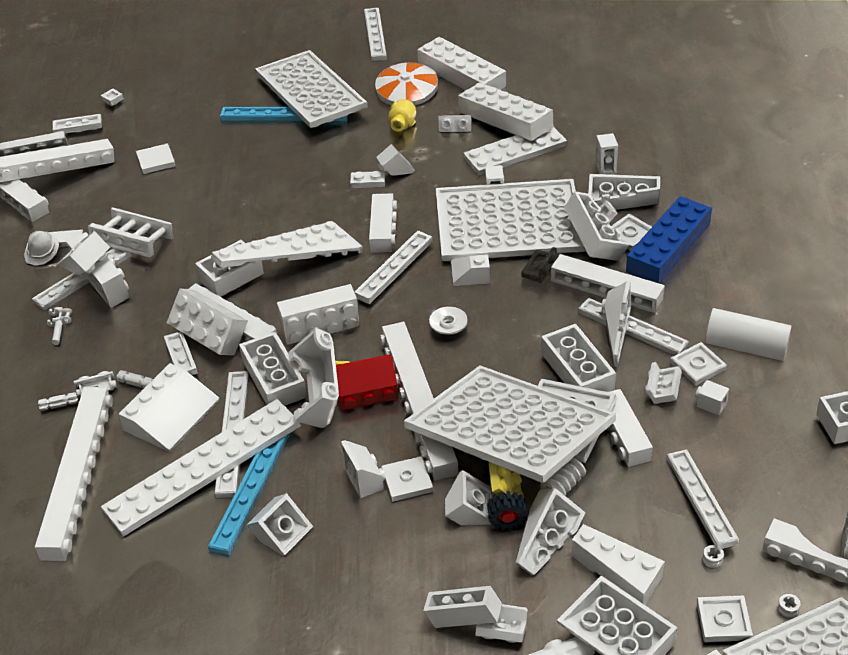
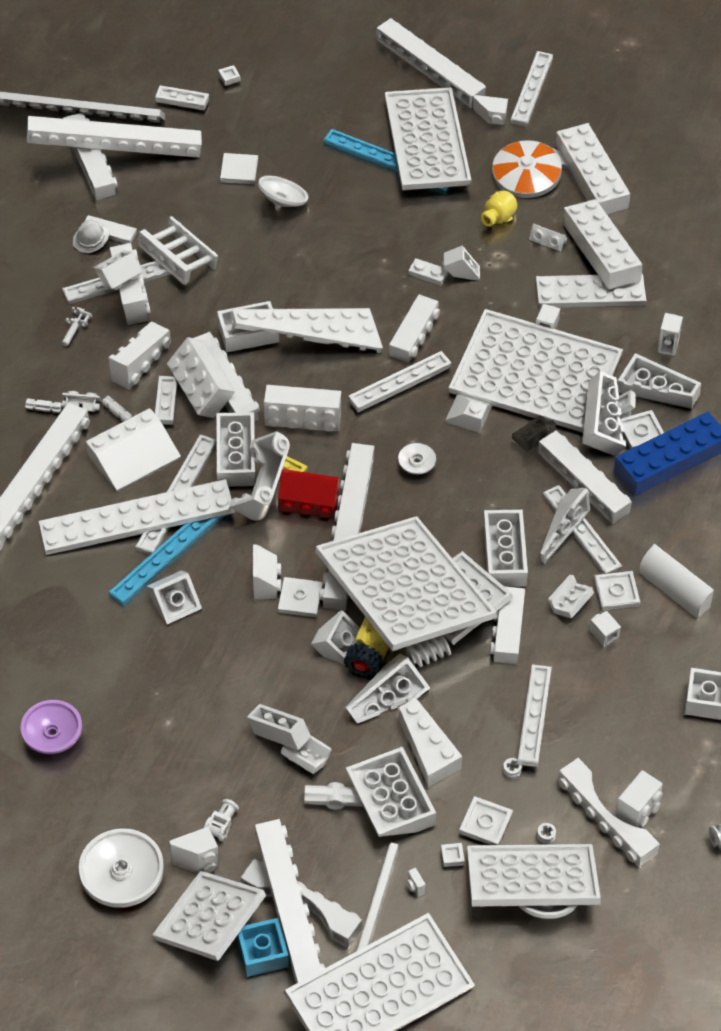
camera: 20 degrees right, 10 degrees up
none -> white wedge [109,321,171,390]
none -> white dish [258,176,308,207]
none -> white brick [376,18,486,108]
none -> white slope [473,95,508,125]

